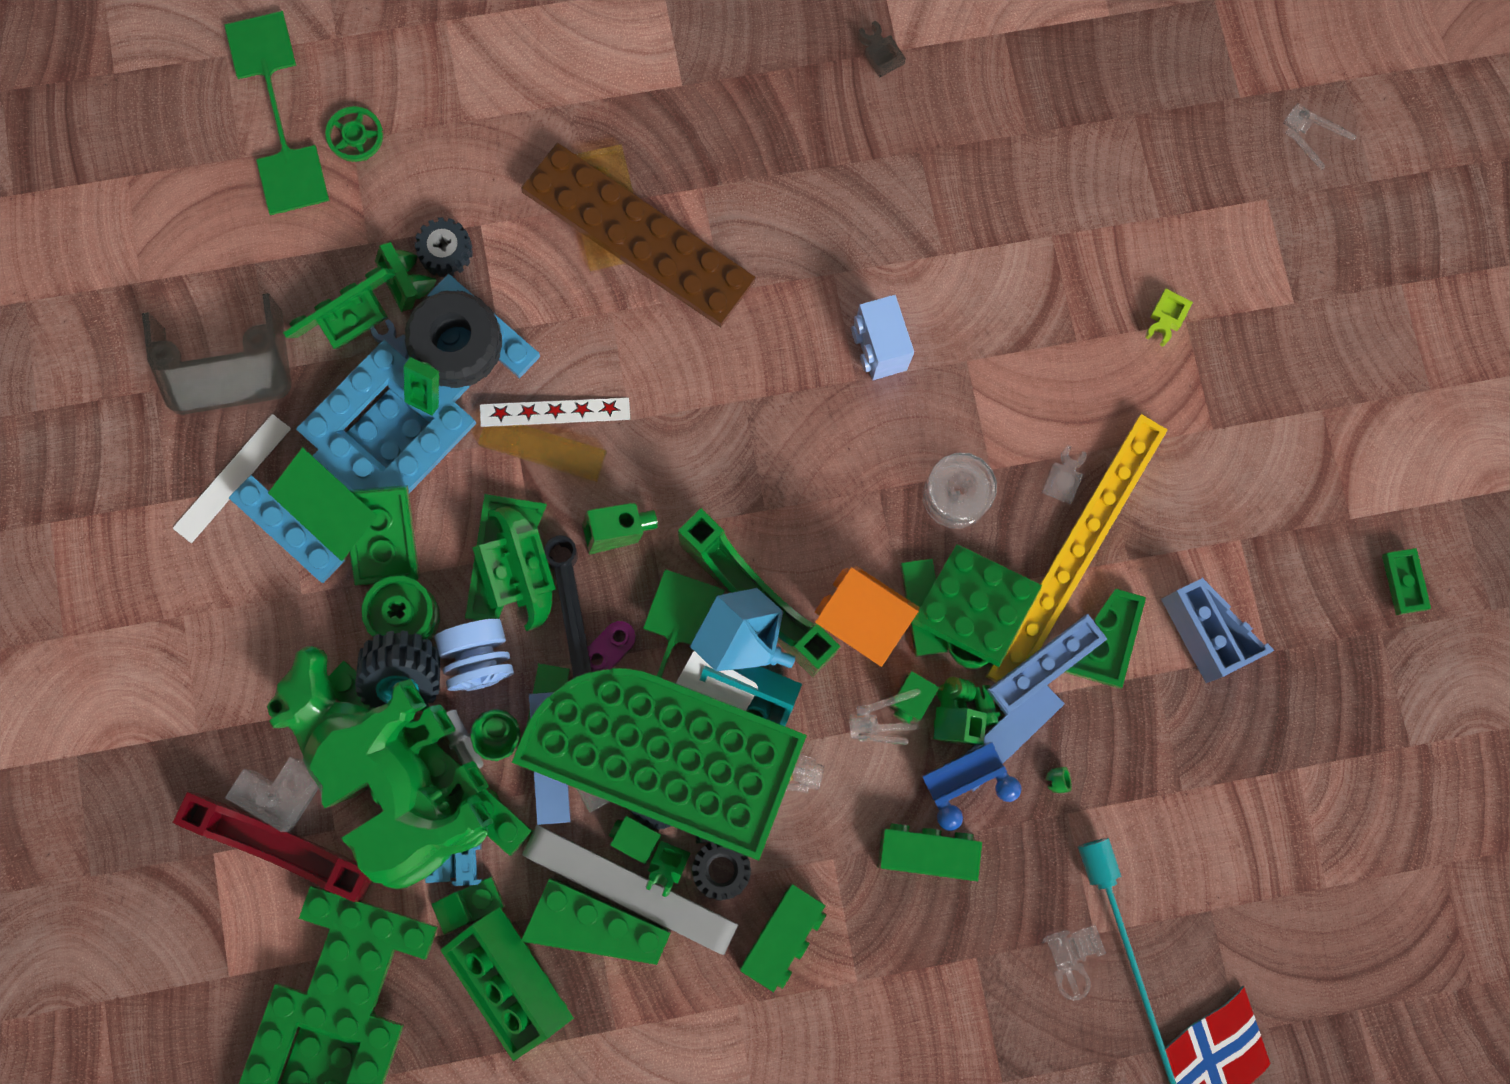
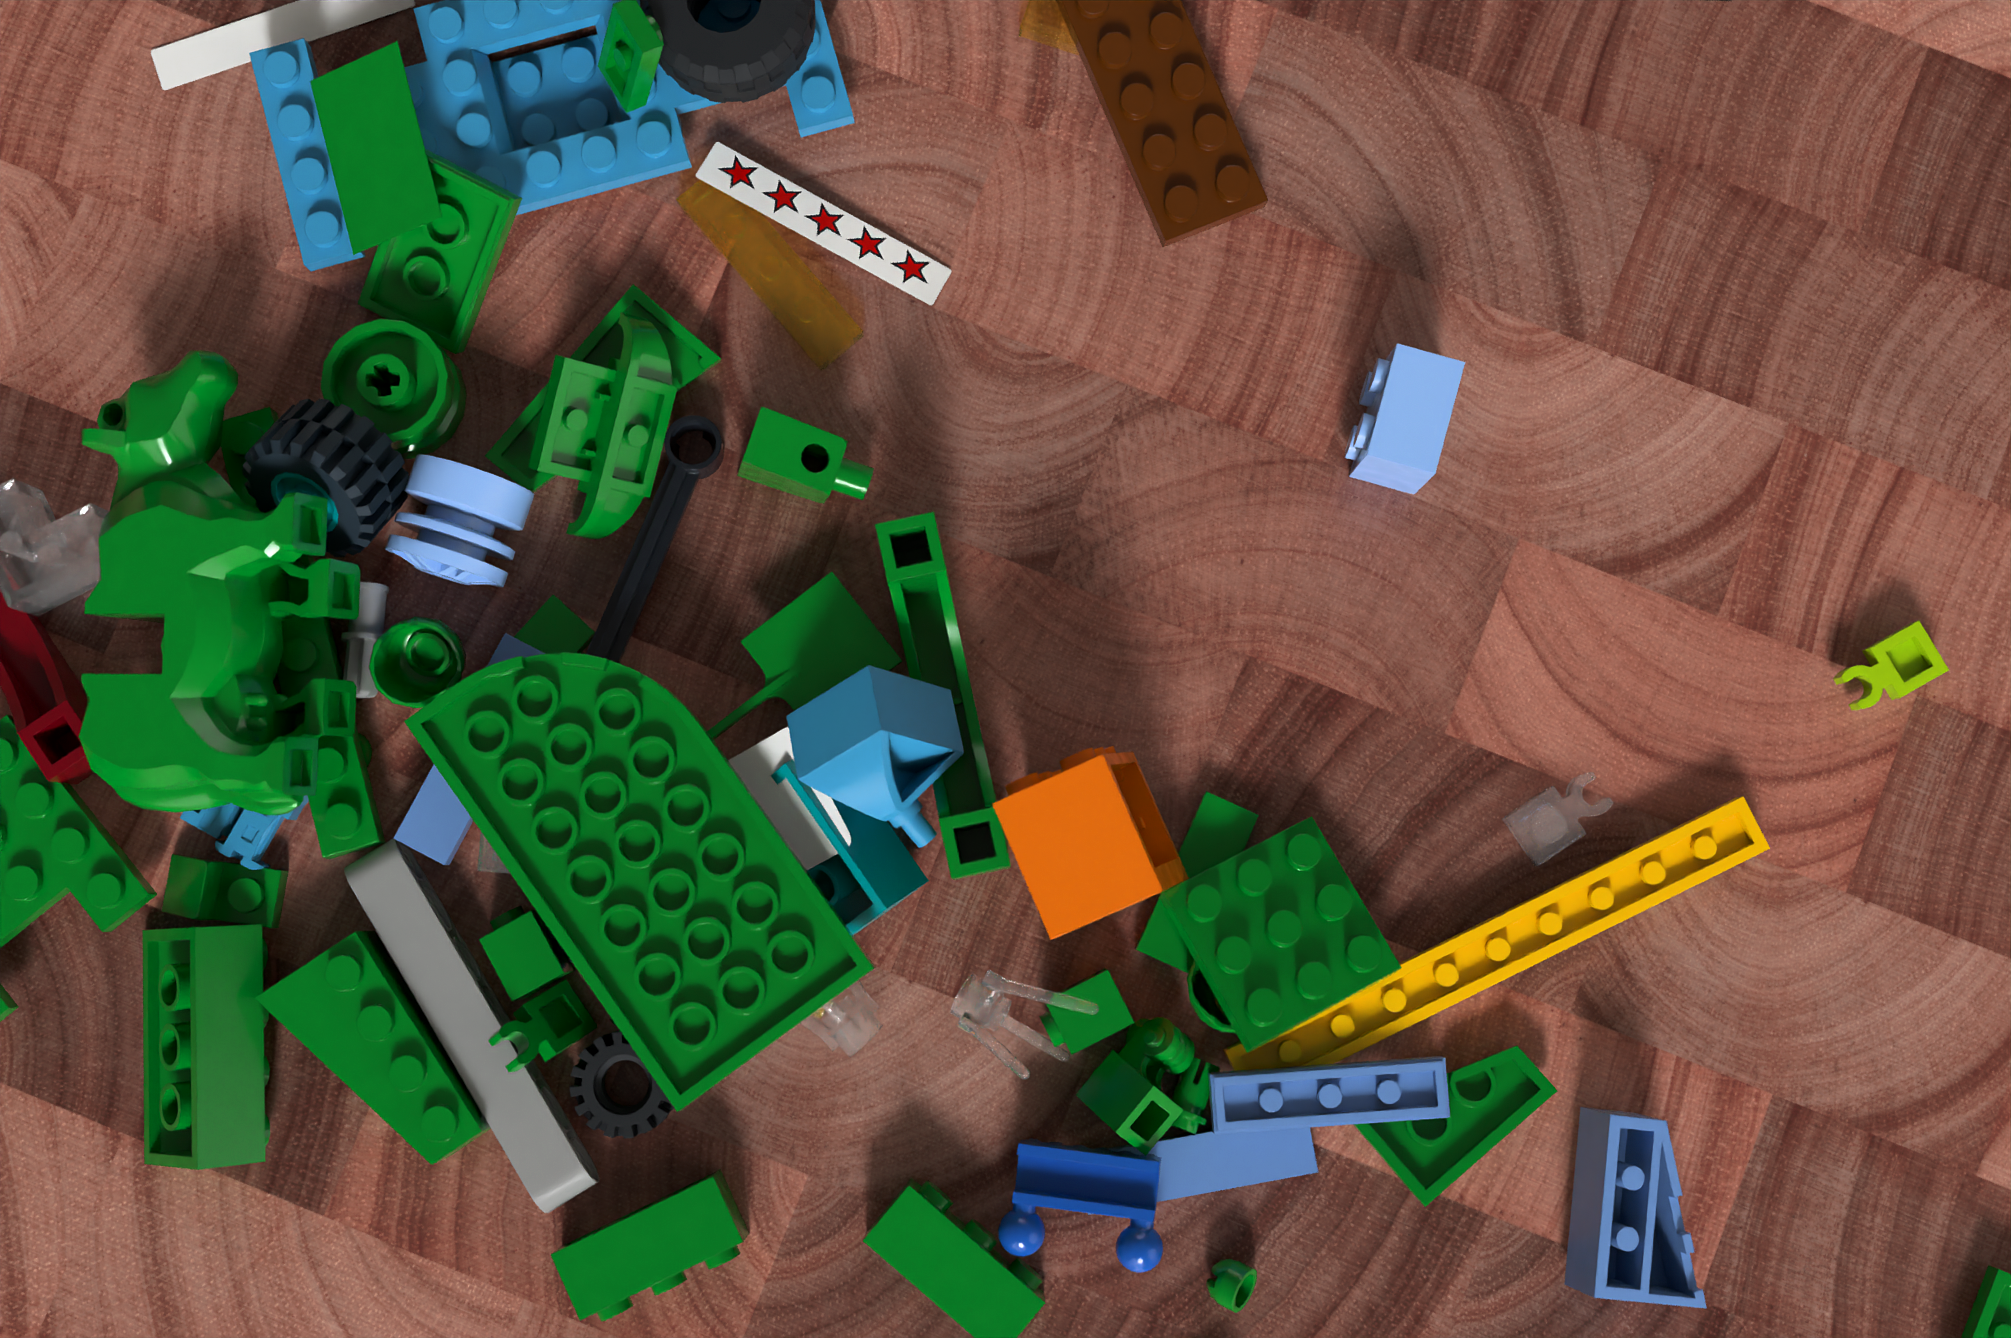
camera: 40 degrees right, 5 degrees up
magenta plate [588,621,636,672] -> none
clear wheel [923,453,997,528] -> none

